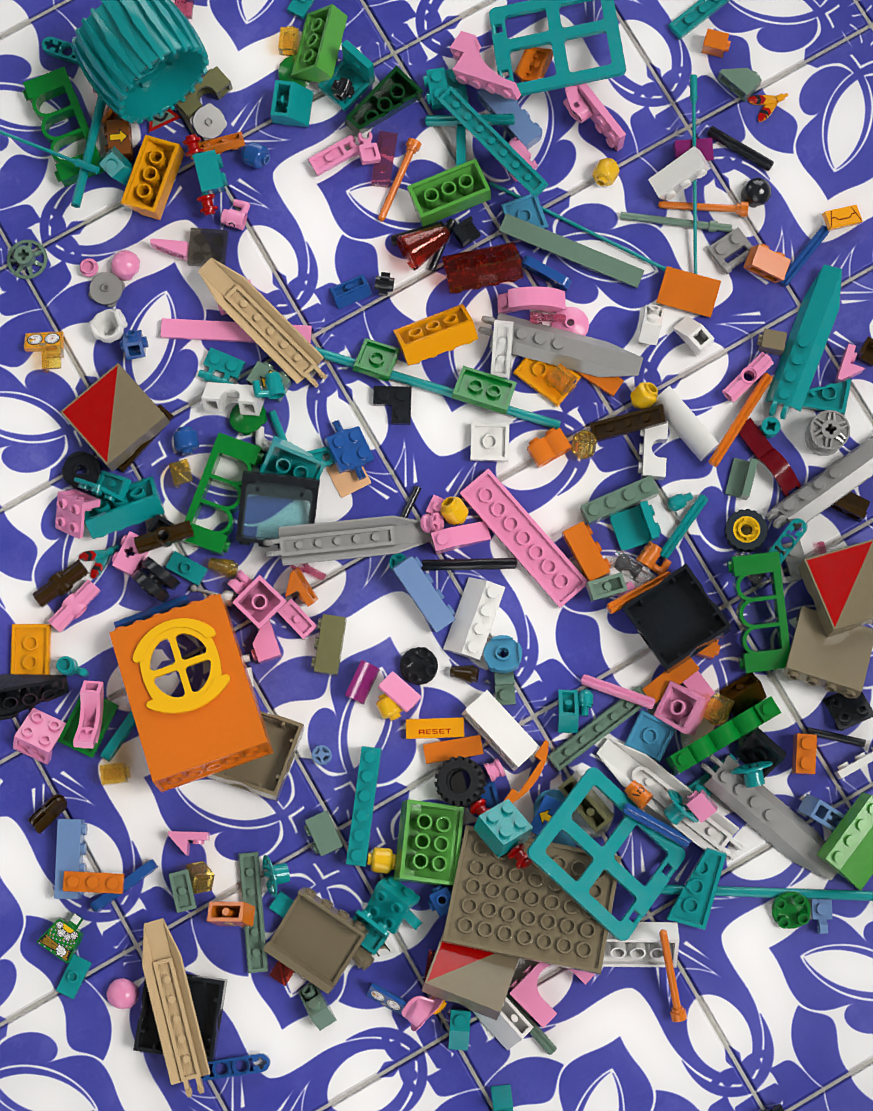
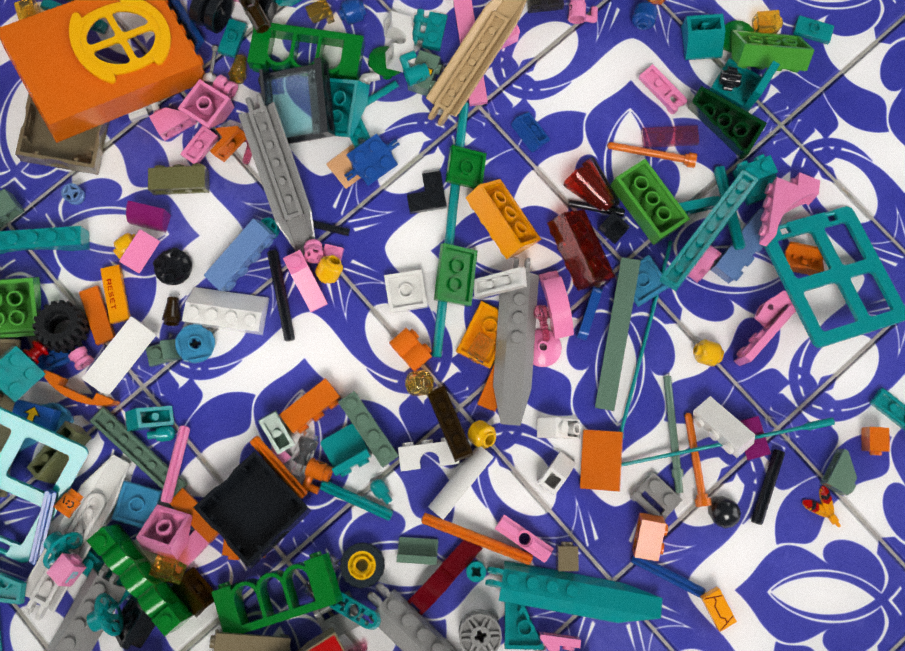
camera: 75 degrees right, 0 degrees up
bright pink plate [357,132,381,165] -> none
black gear [374,272,395,296] -> none
bright pink plate [460,468,588,608] -> none

